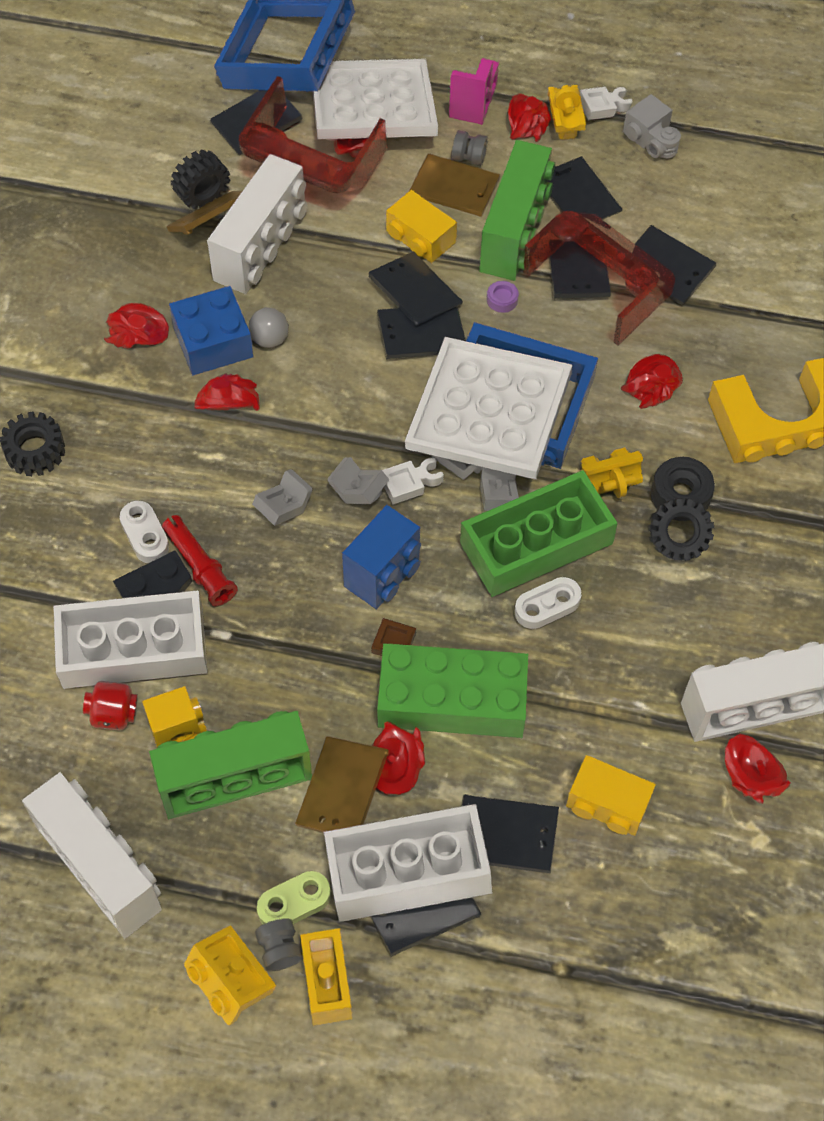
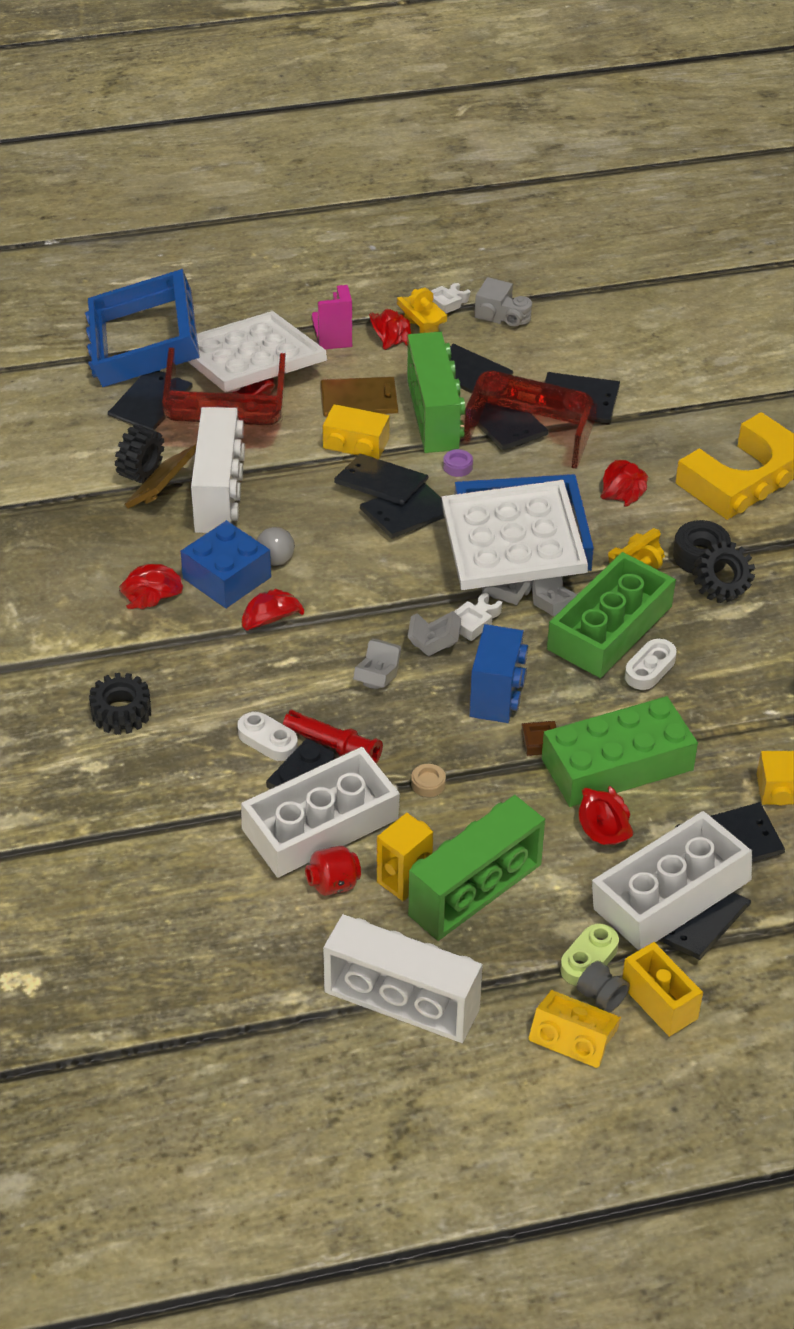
camera: 25 degrees left, 15 degrees down
pearl gold container [295,736,389,833] -> none
dark grey wheel [452,130,488,166] -> none
none -> tan tile [411,764,446,797]

